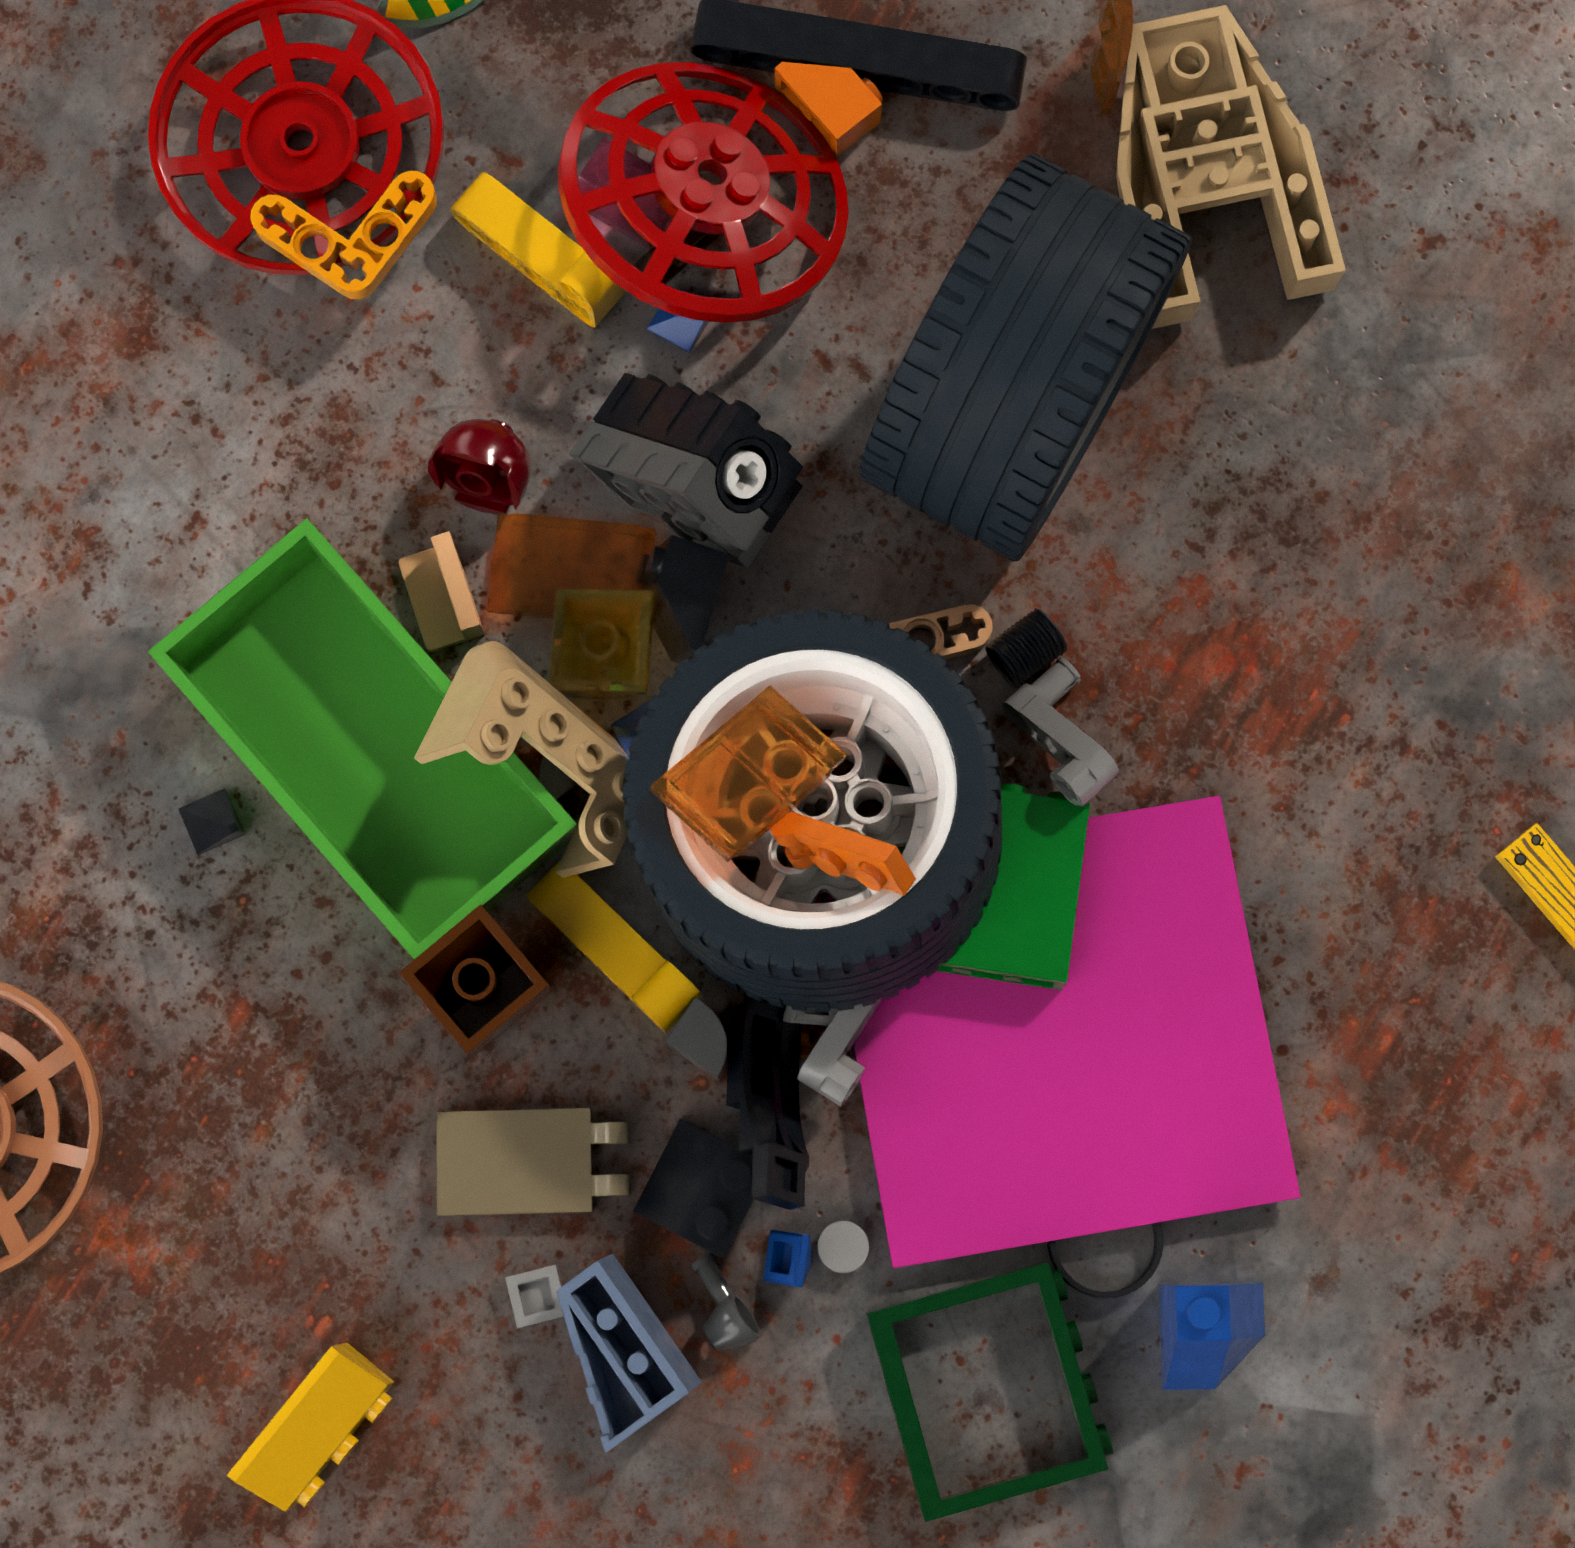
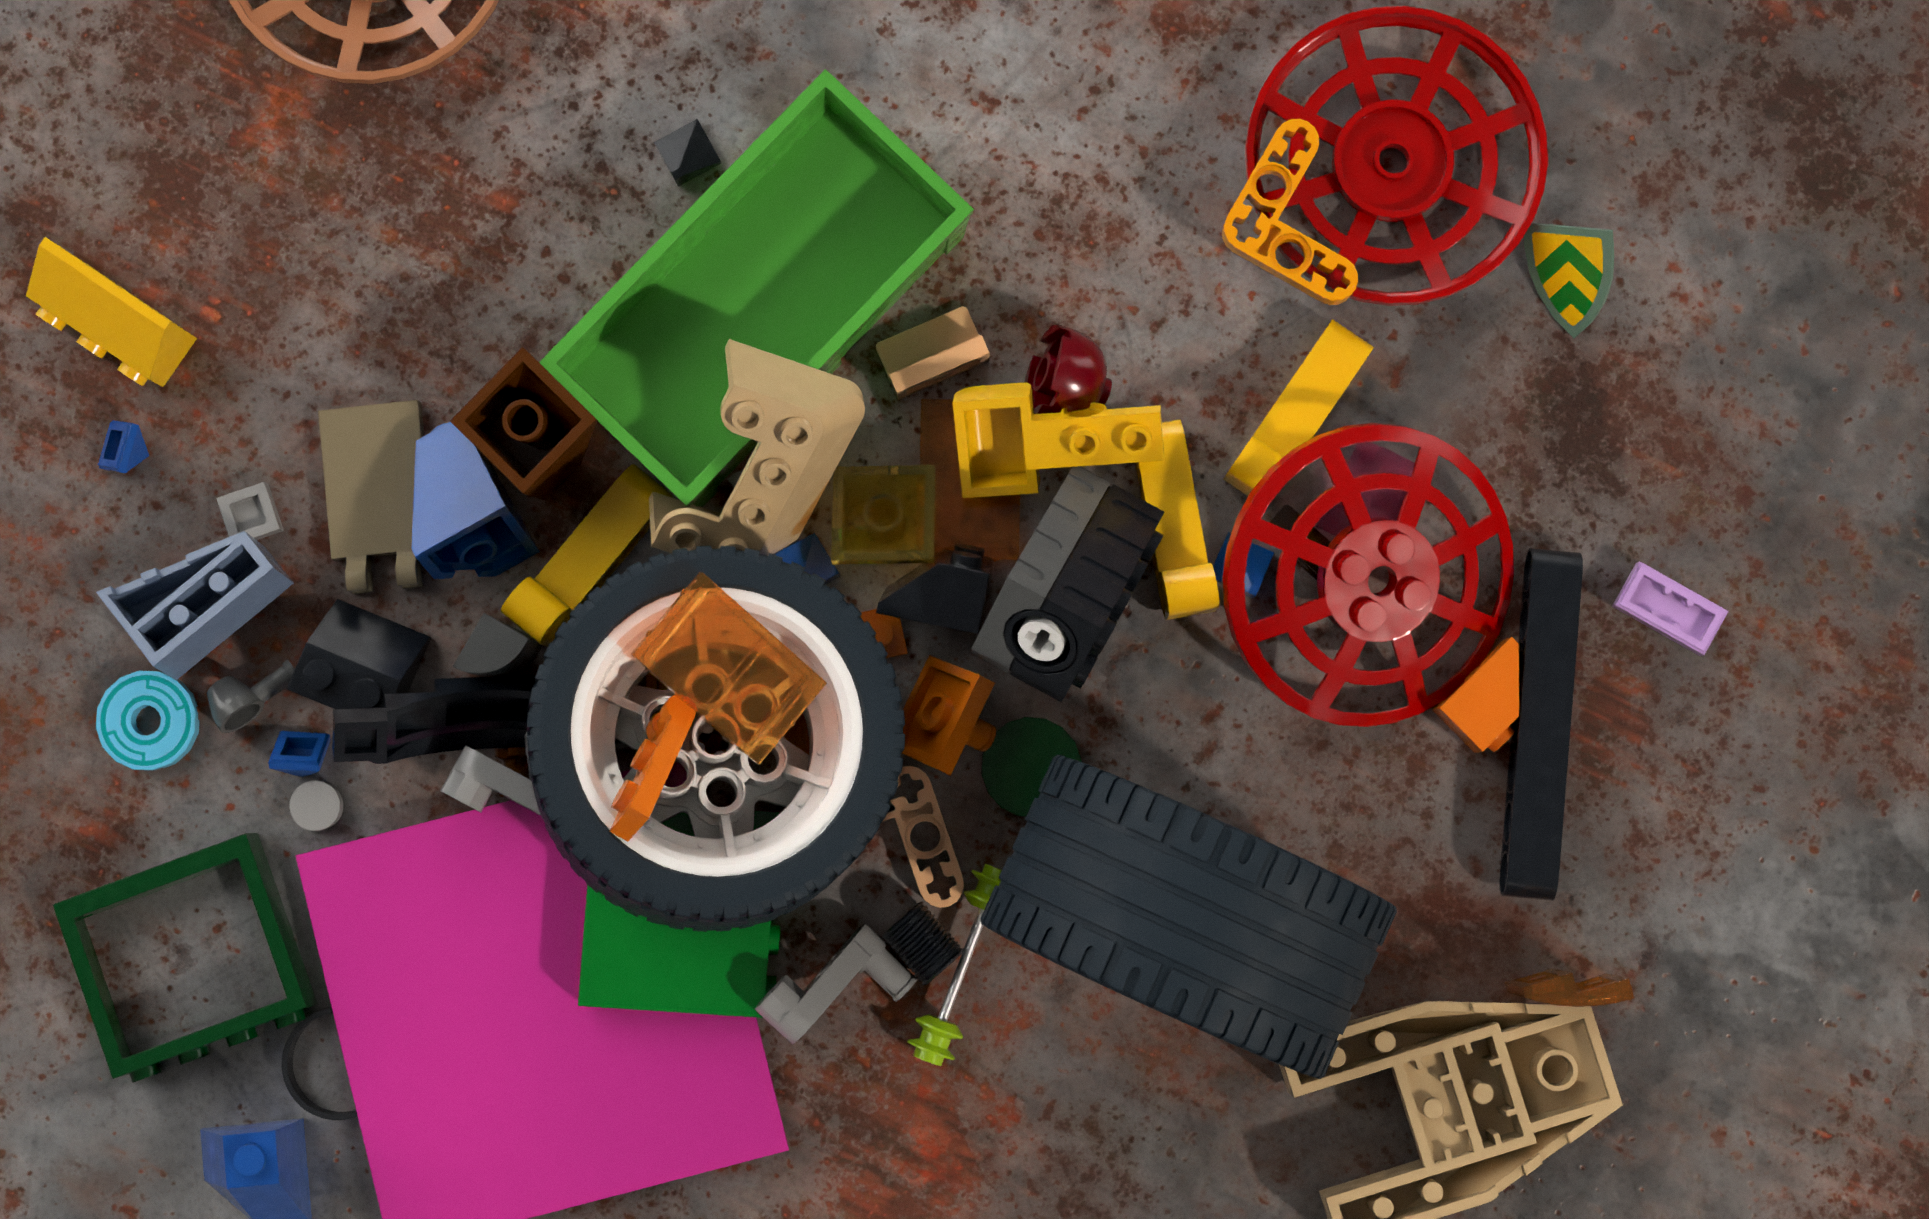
camera: 90 degrees right, 5 degrees up
none -> medium azure tile [96,671,200,770]
none -> blue slope [98,420,149,473]
none -> slope [411,422,540,579]
none -> orange tile [901,655,996,776]
none -> lime axle [907,864,1002,1066]
none -> yellow plate [952,383,1164,498]
none -> dark green tile [981,717,1082,817]
none -> yellow beam [1135,419,1220,620]

